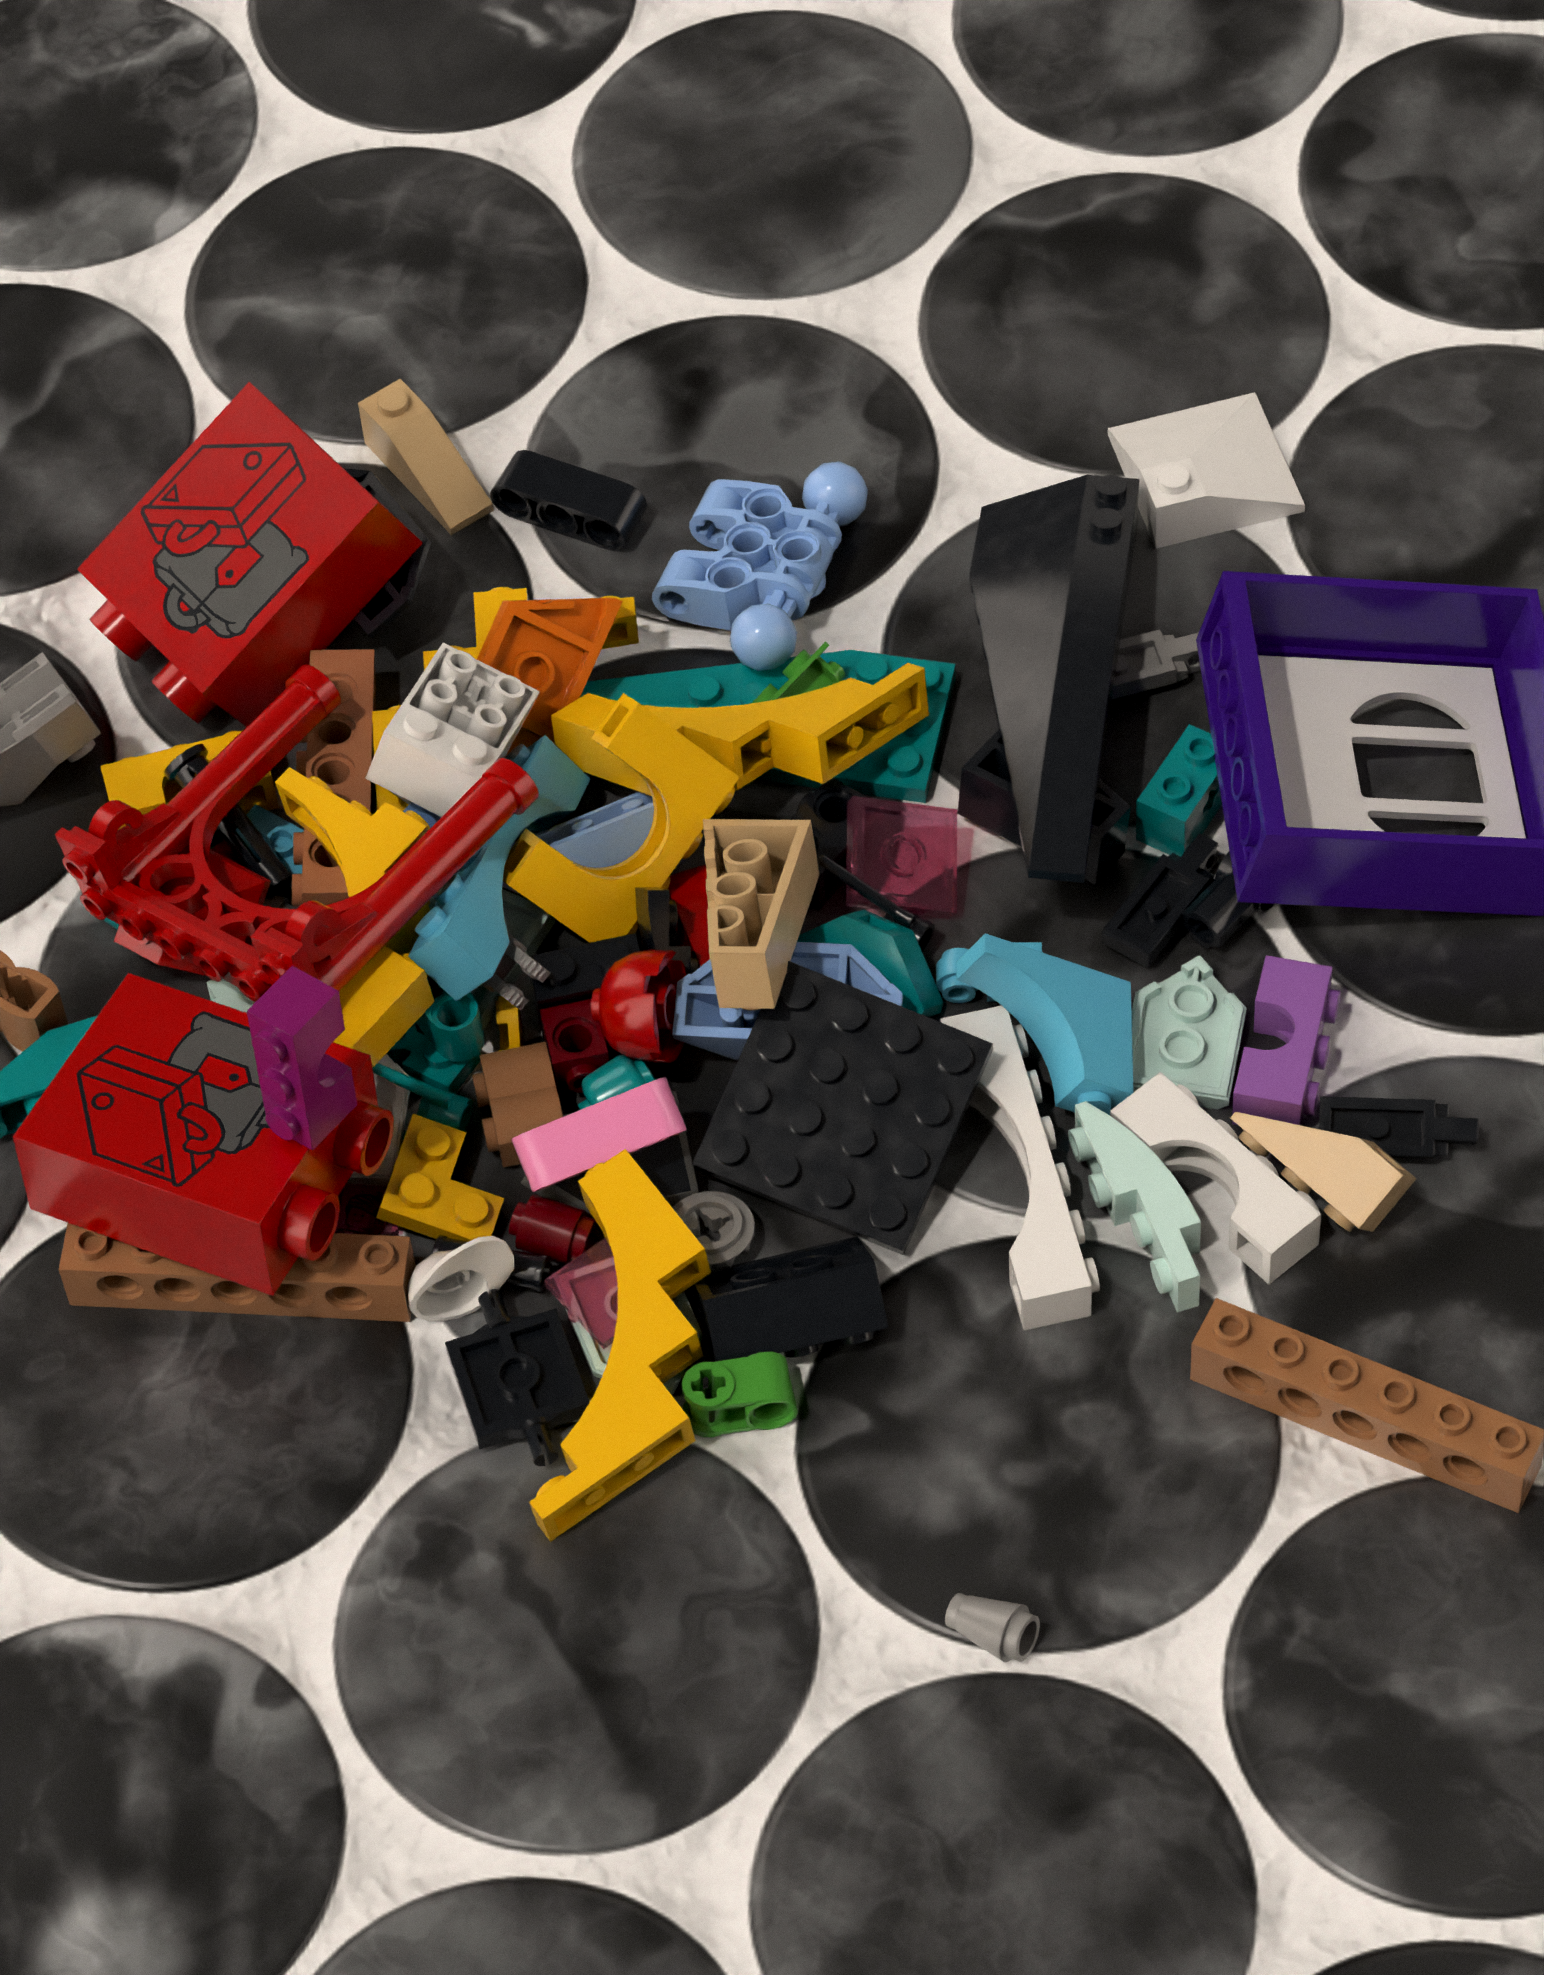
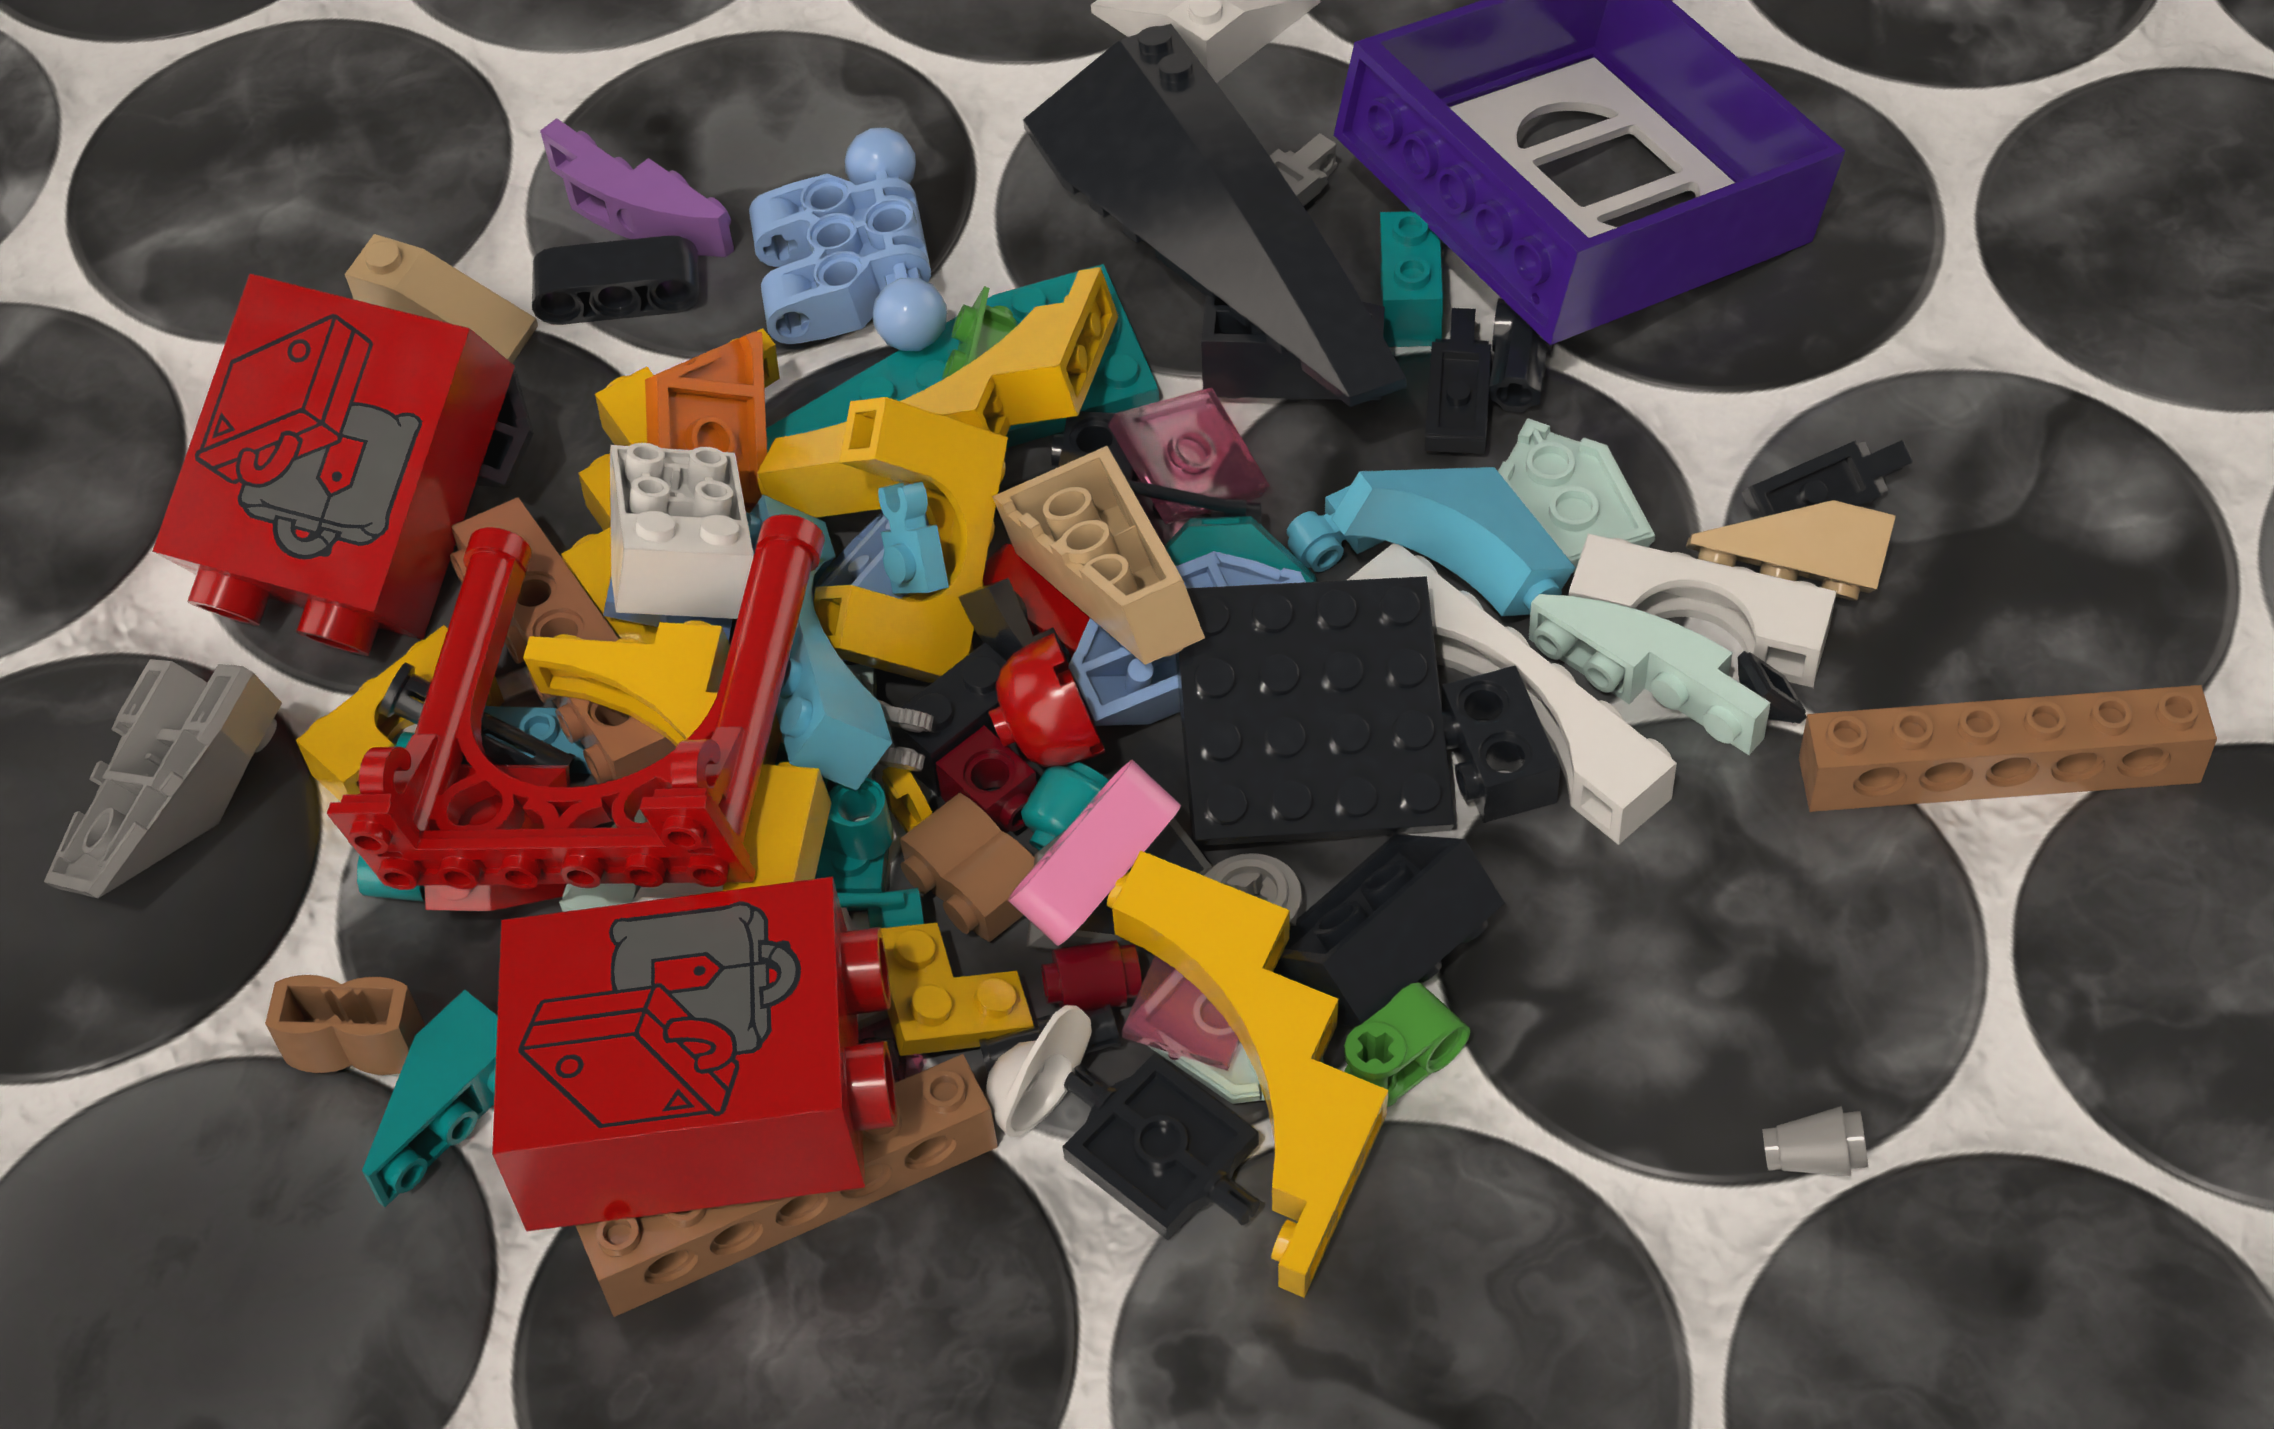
camera: 30 degrees left, 0 degrees up
magenta arch [247,966,357,1150] -> none
medium lavender arch [1232,955,1341,1126] -> none
none -> medium lavender slope [540,118,734,257]
none -> medium azure plate [878,482,949,594]
none -> black brick [1441,665,1560,823]
none -> black slope [1737,651,1807,724]

